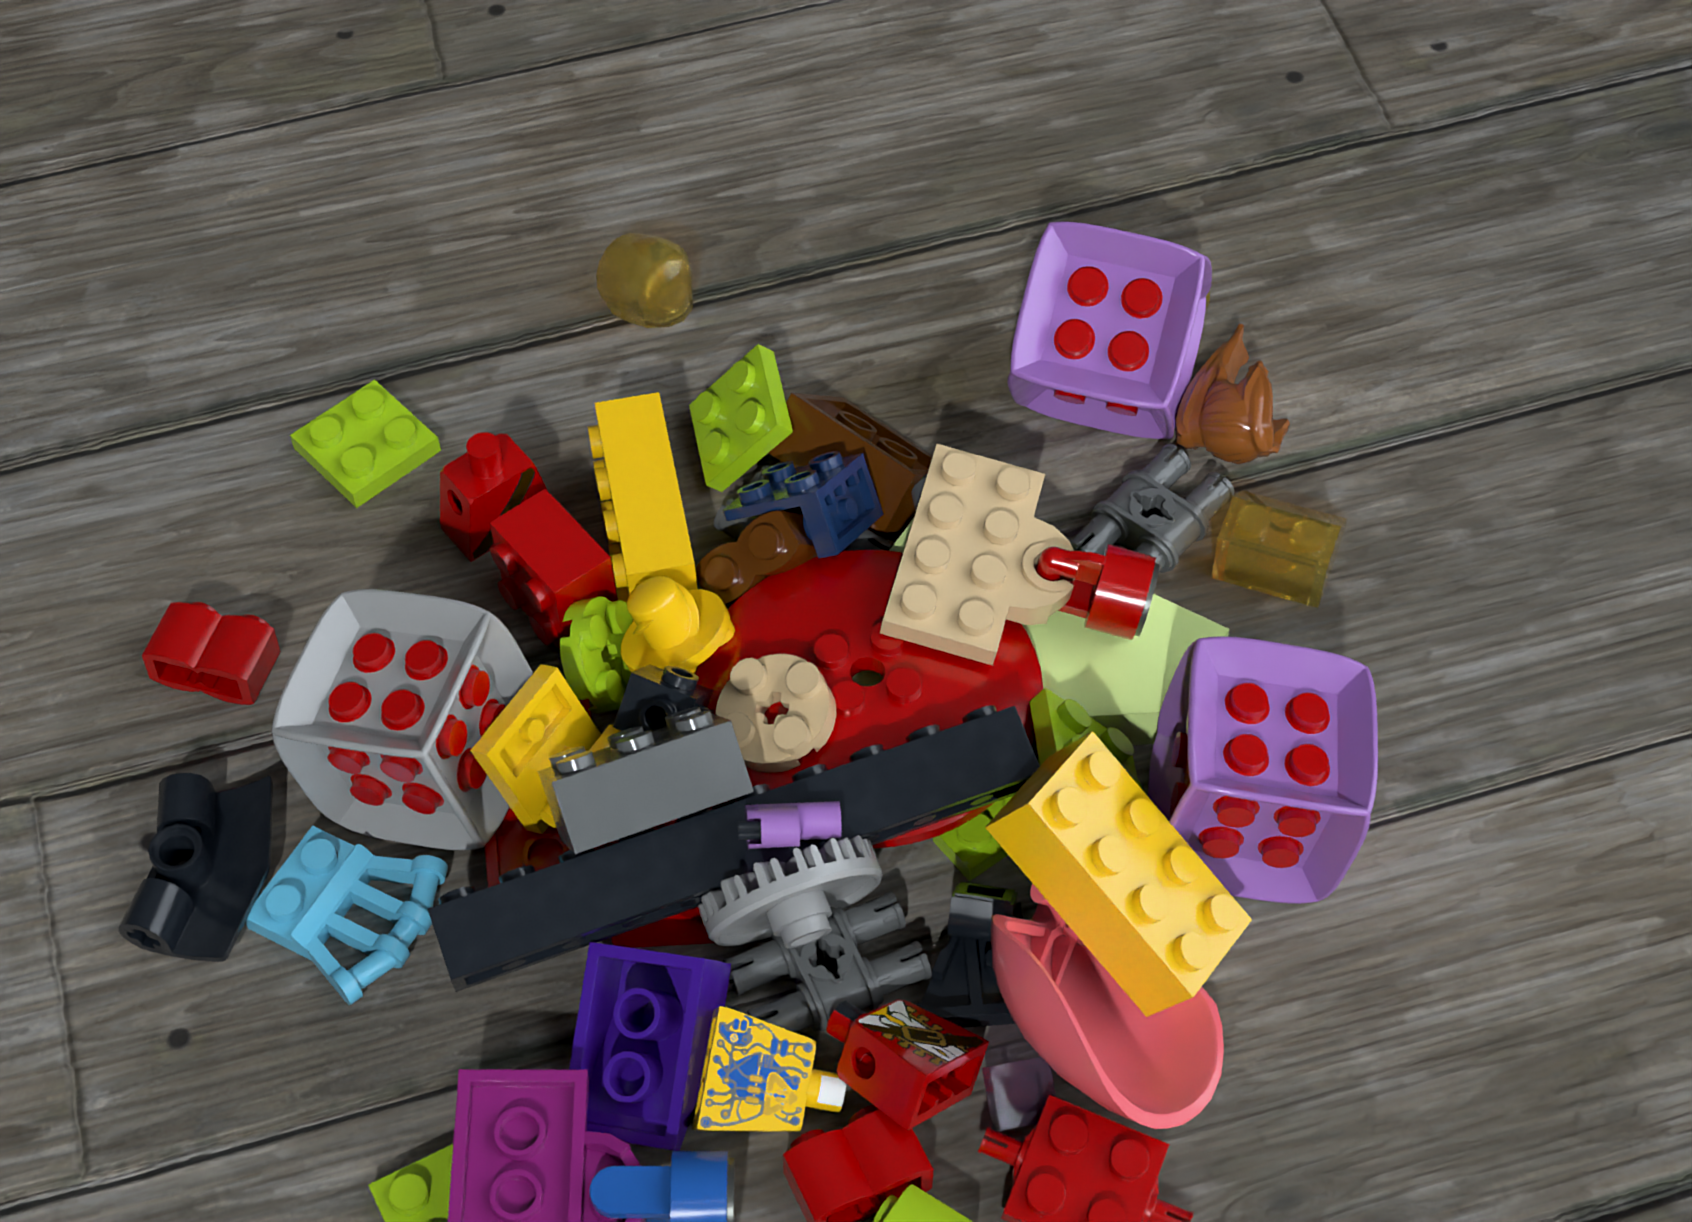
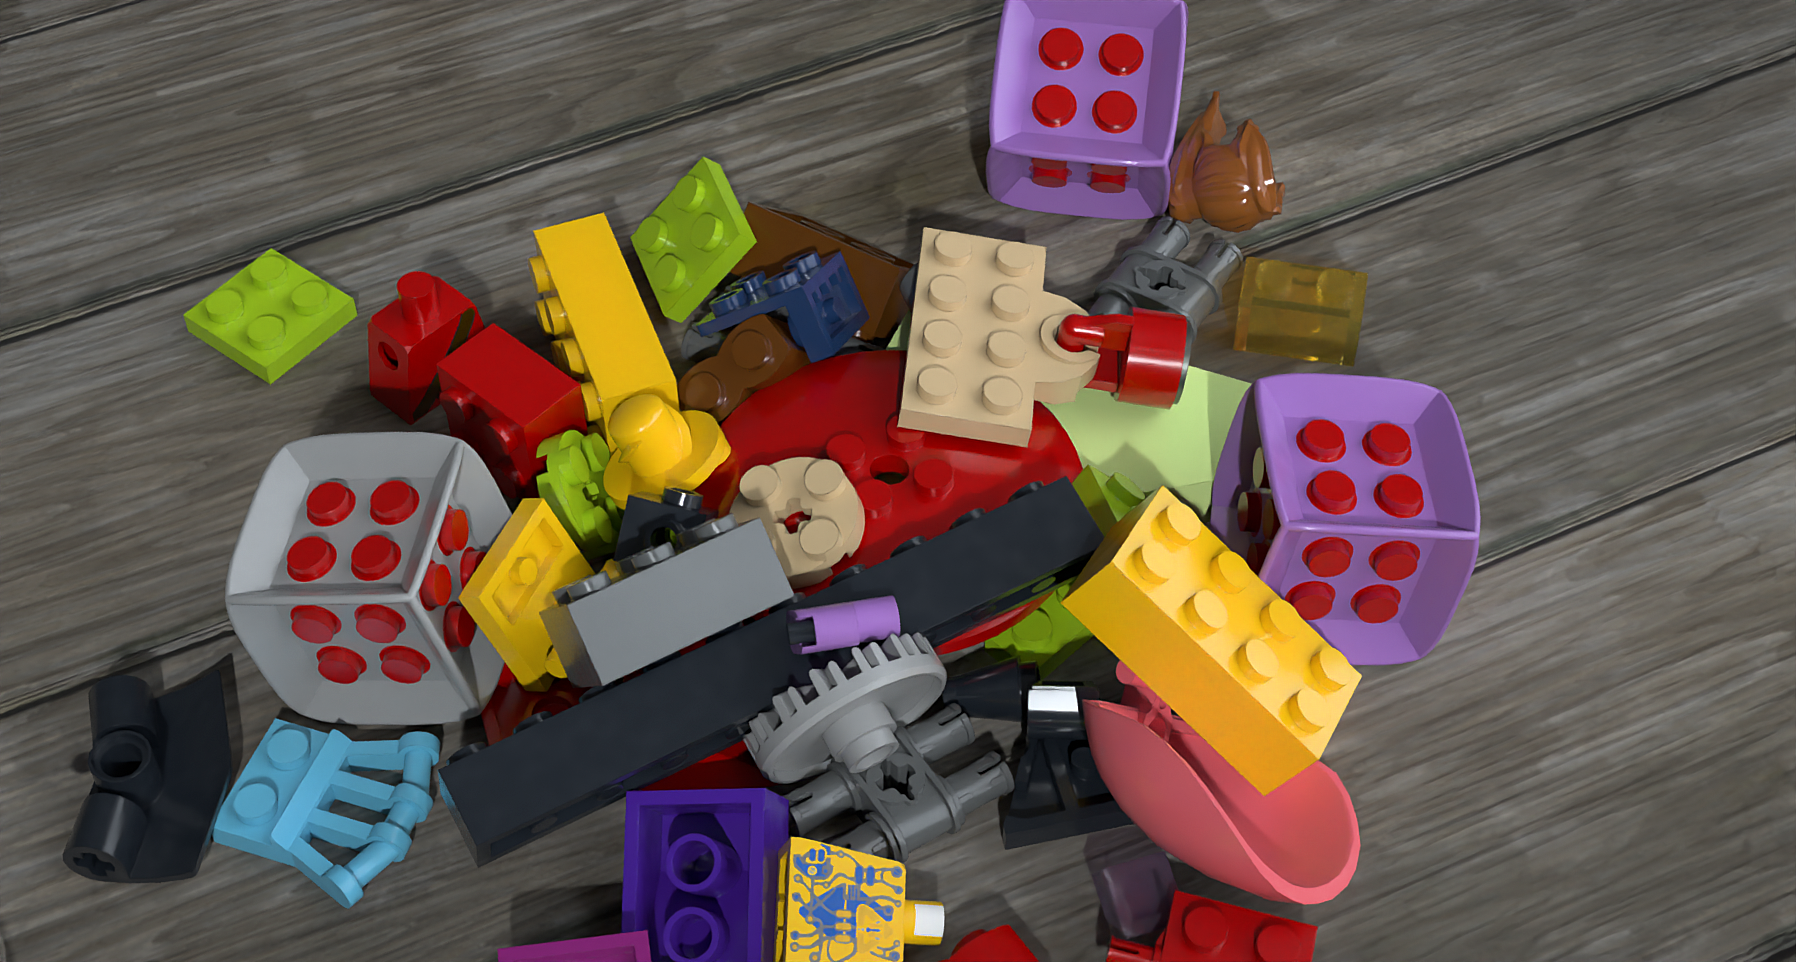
camera: 10 degrees left, 5 degrees down
red brick [142,602,281,705] -> none
clear yellow piece [596,233,693,328] -> none
red torso [826,999,989,1130] -> none
none -> black cone [942,655,1041,723]

